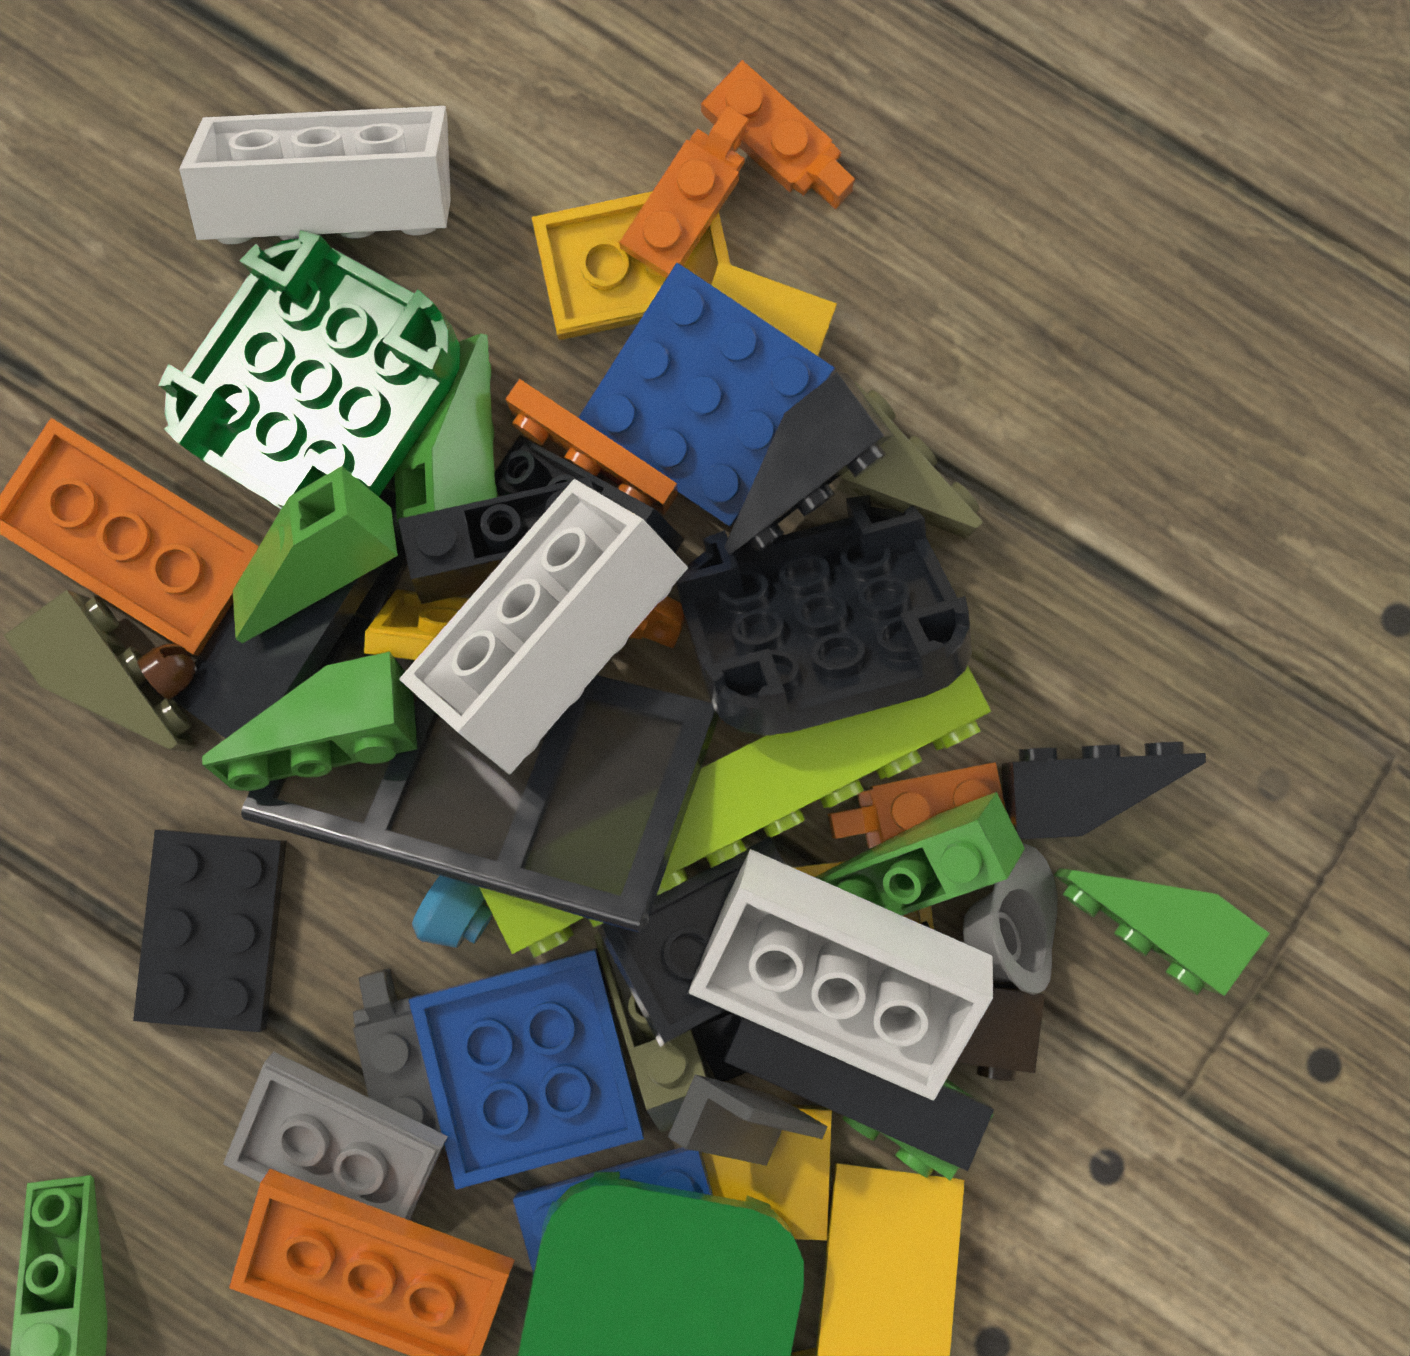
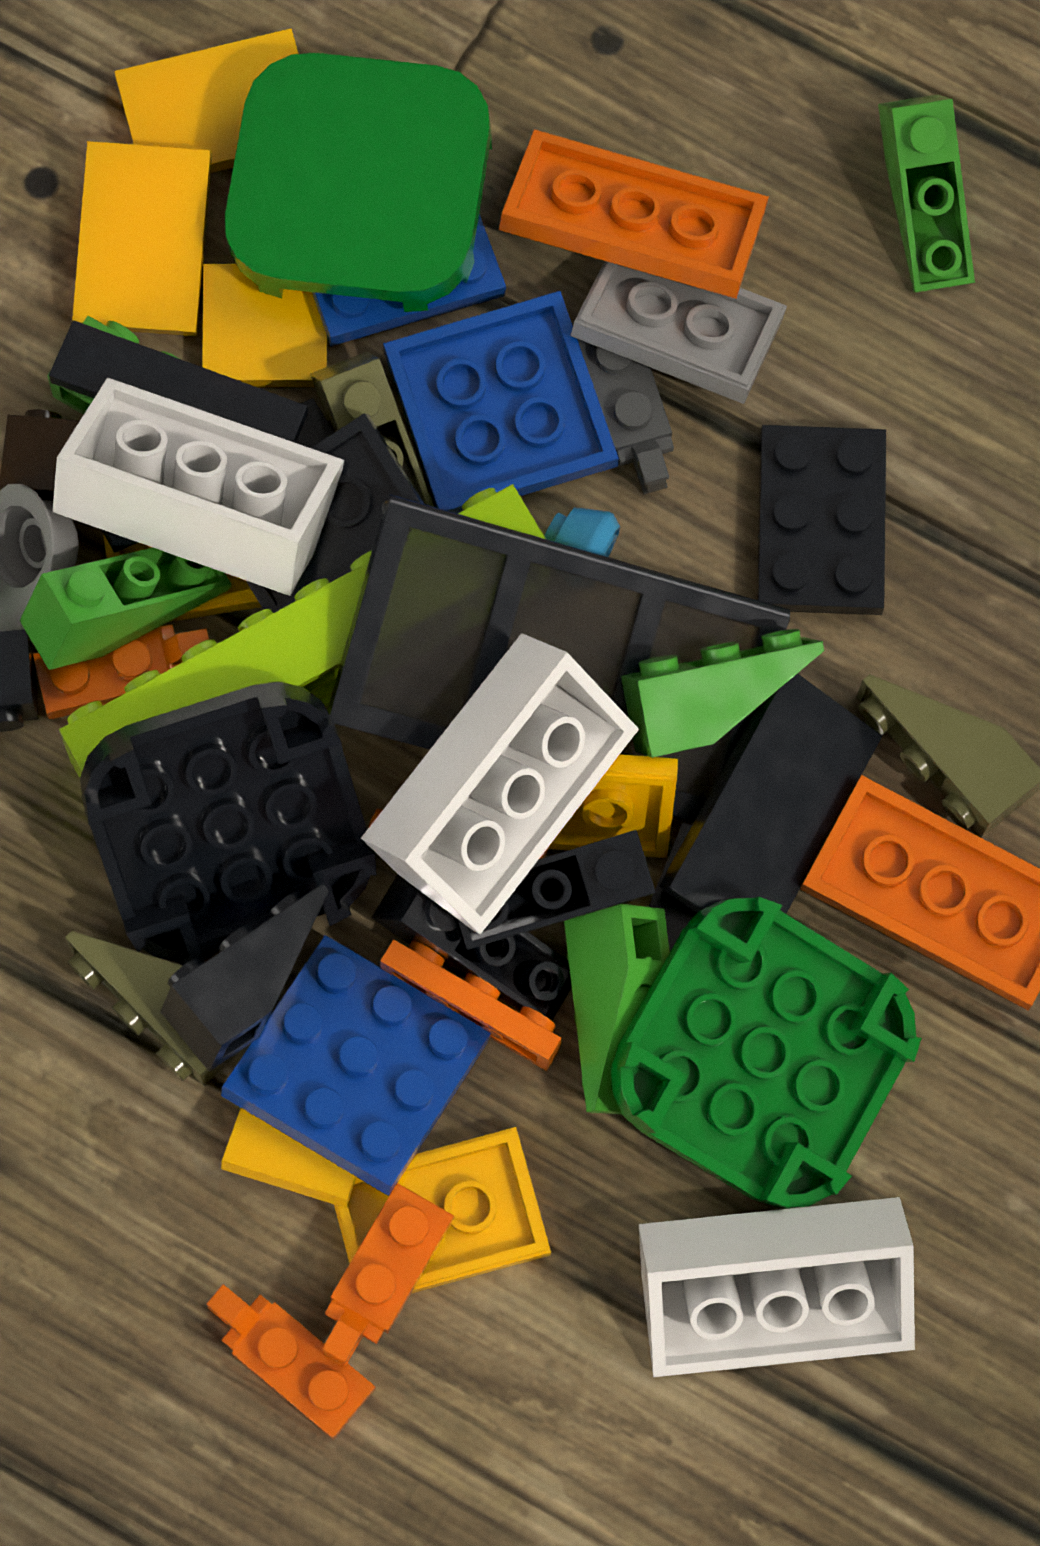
camera: 175 degrees right, 10 degrees down
reddish brown hinge [137,644,196,700] -> none
bright green slope [233,466,398,643] -> none
dark grey panel [668,1074,828,1166] -> none

